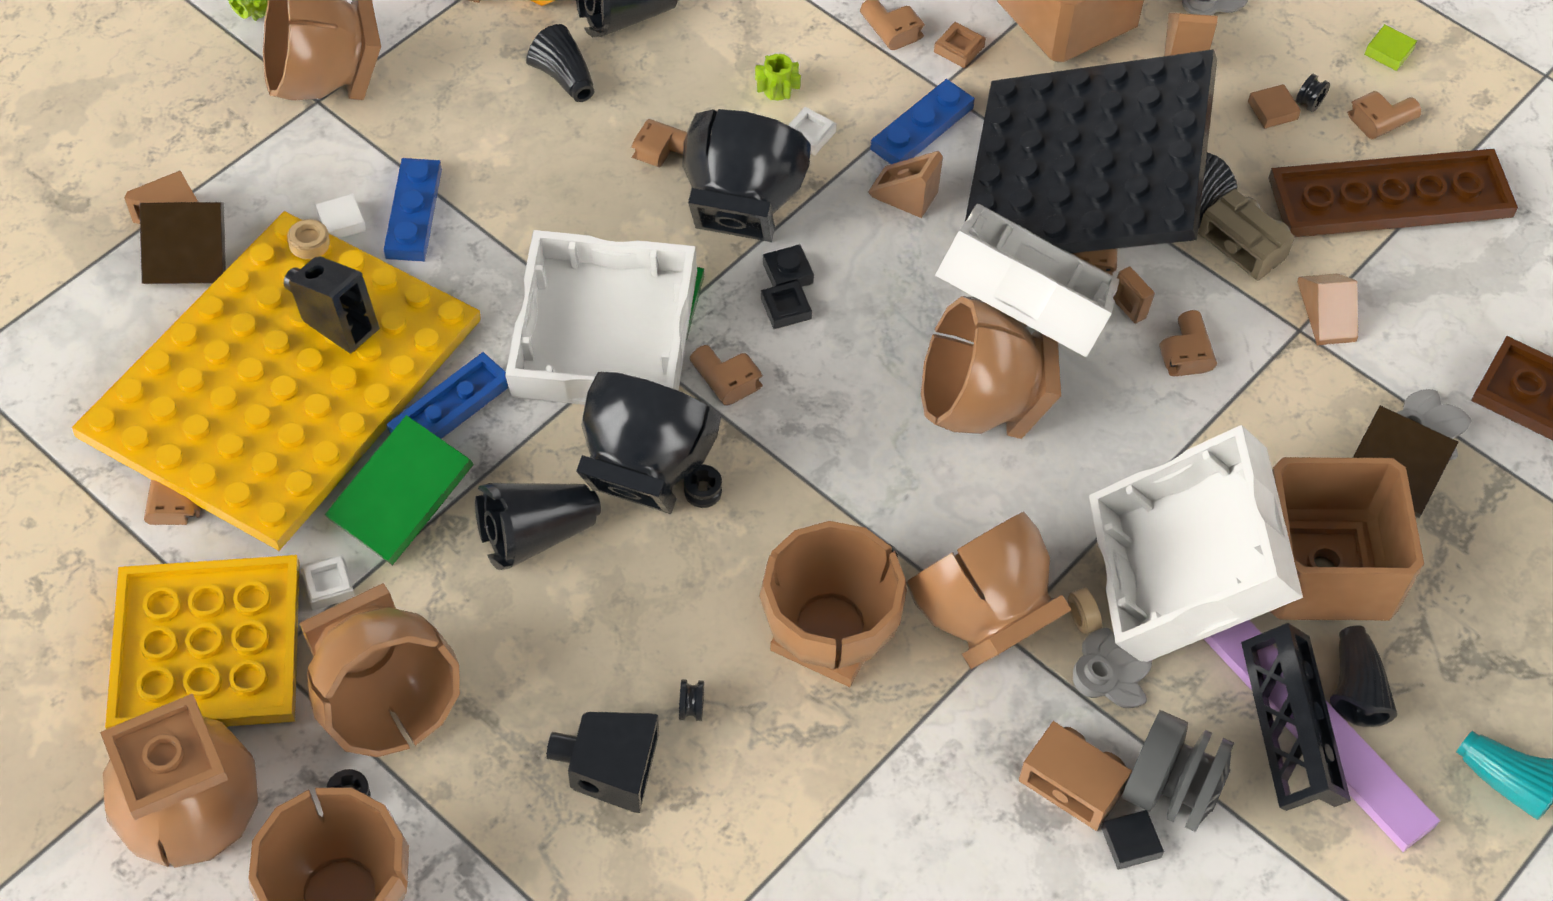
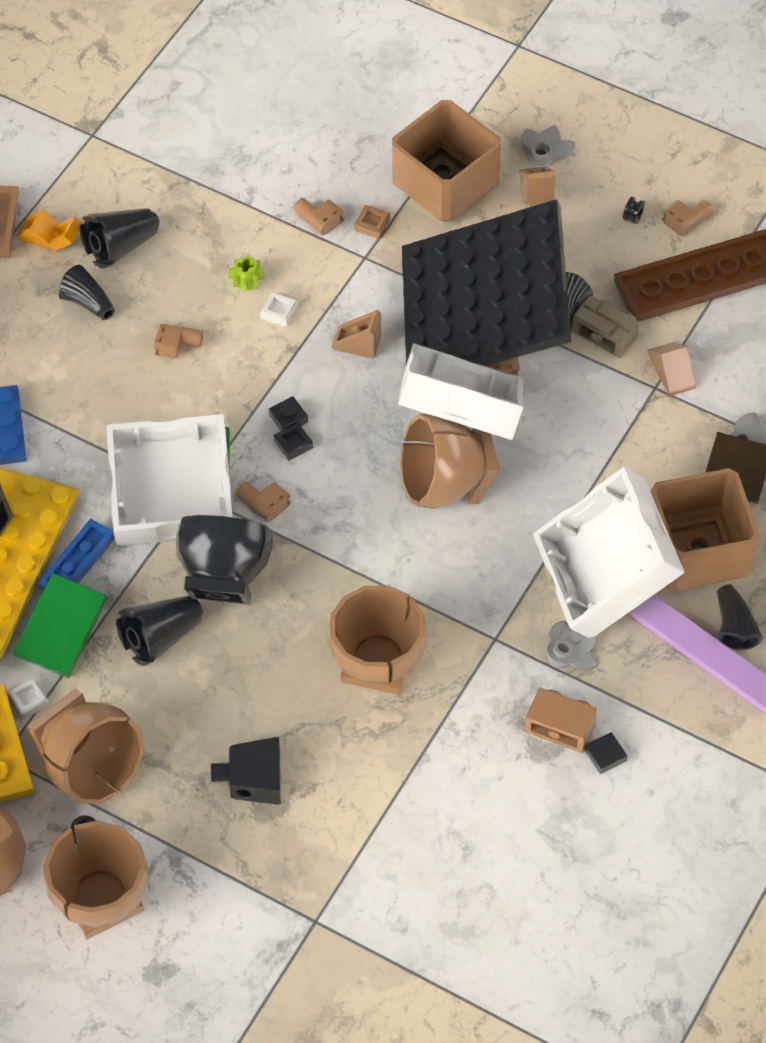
camera: 10 degrees left, 0 degrees up
black bush [679,679,704,721] -> none
black plate [682,109,811,242] -> none
black bush [684,464,722,508] -> none
blue plate [870,78,975,164] -> none
medium nougat plate [906,511,1071,669] -> none
tan tile [1068,587,1102,634] -> none
medium nougat tile [1113,266,1155,324] -> none
dark grey wheel [1121,710,1234,832] -> none
medium nougat piece [1159,310,1217,376] -> none
black fence [1241,623,1351,811] -> none
medium nougat tile [1248,84,1301,129] -> none
lime tile [1364,24,1417,71] -> none

